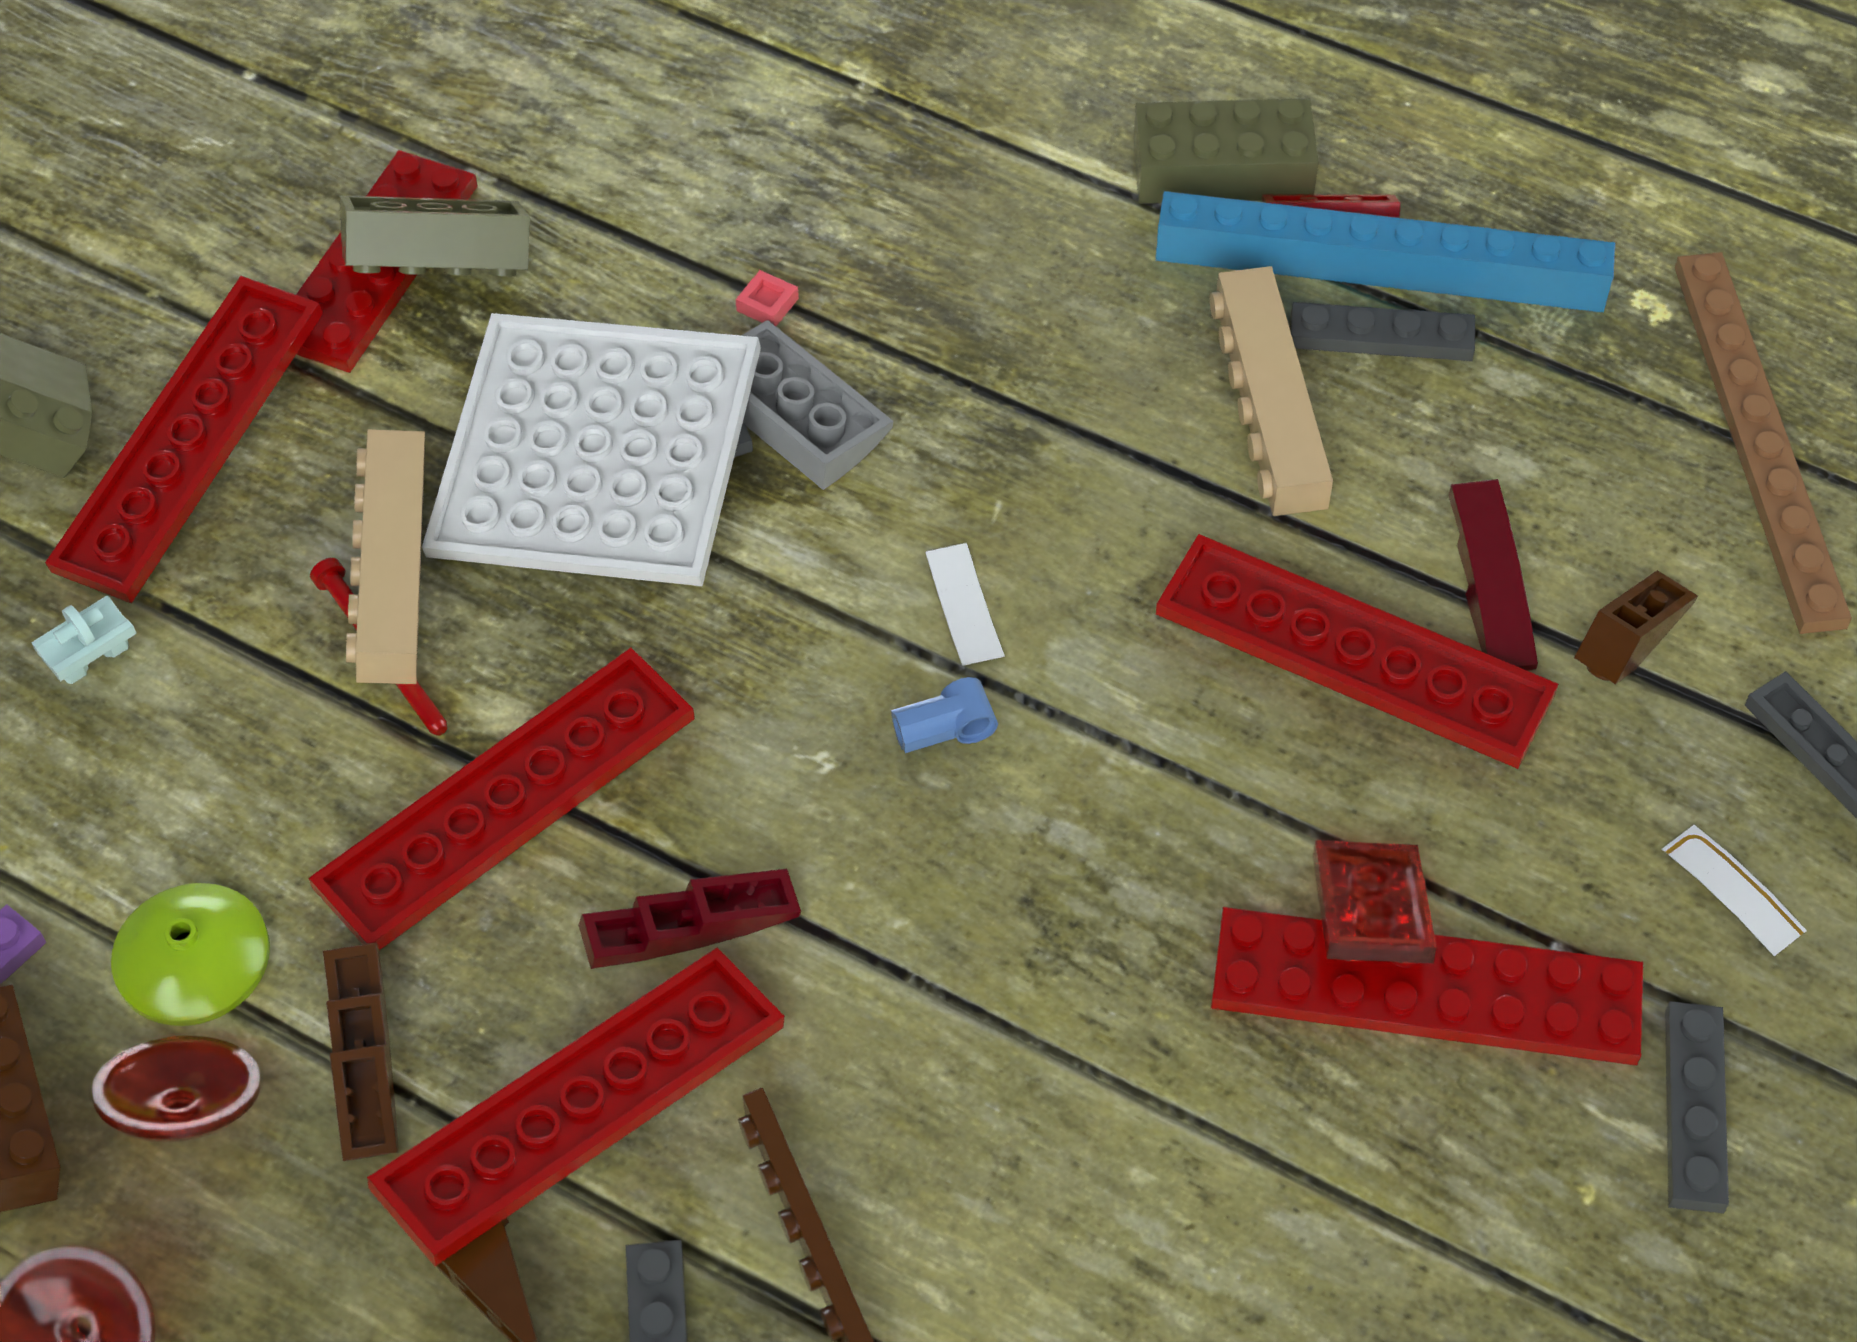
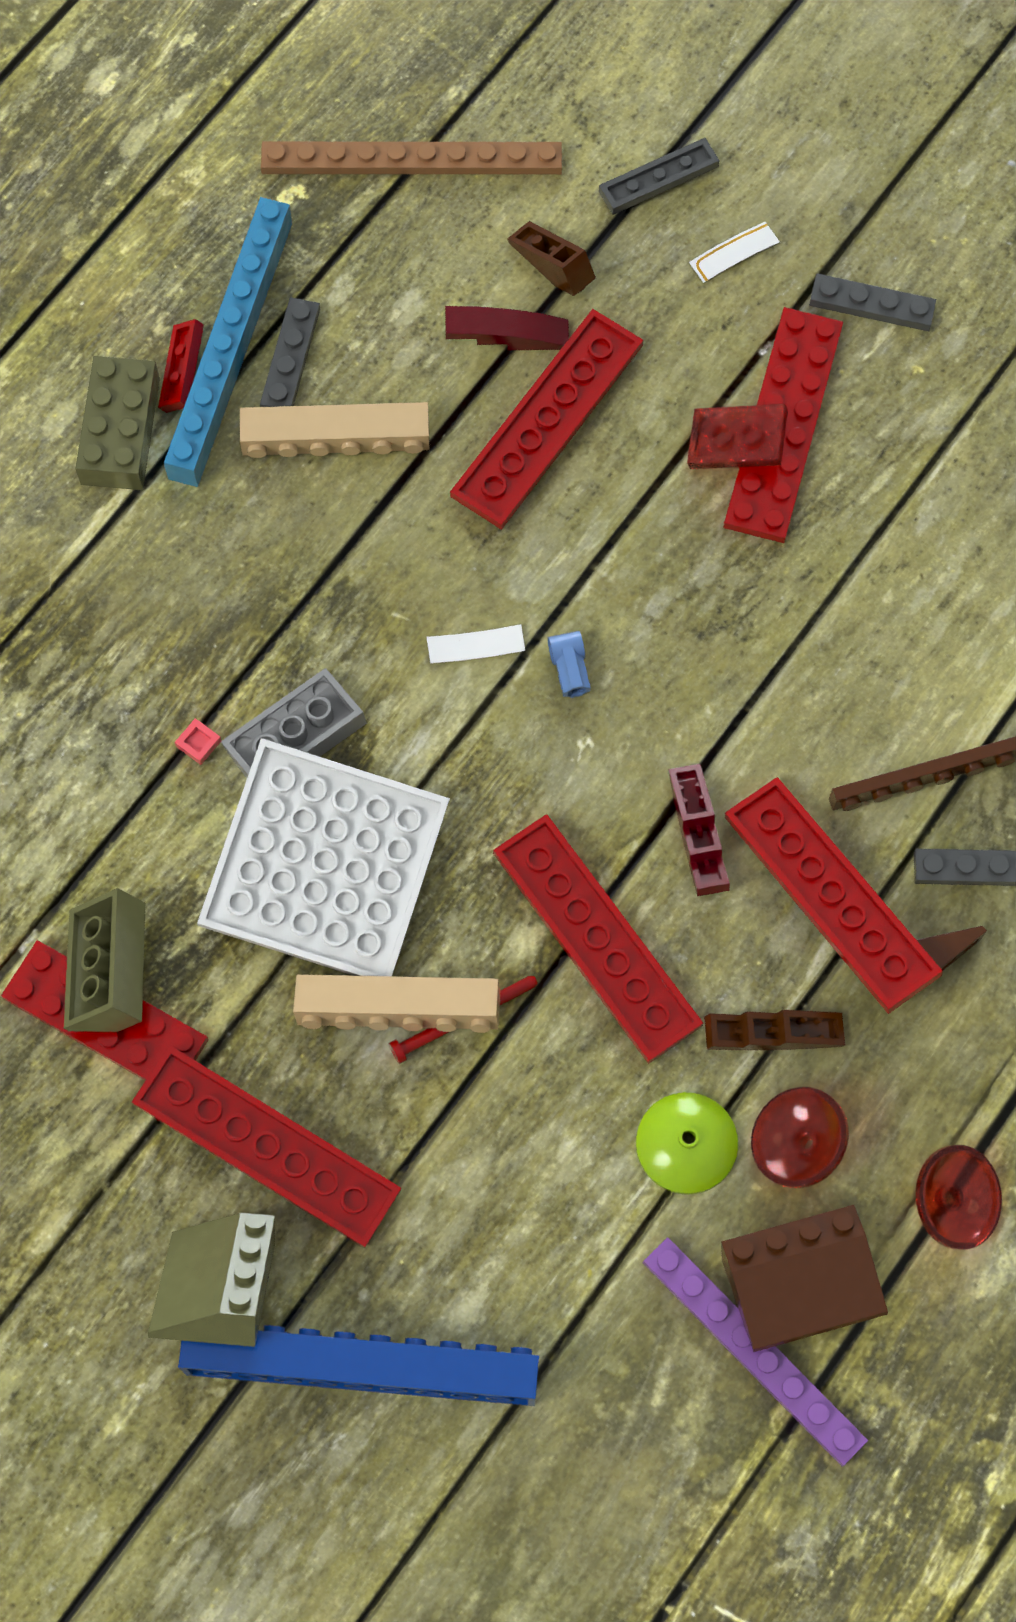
camera: 85 degrees left, 15 degrees up
light aqua hips [31,595,137,684] -> none

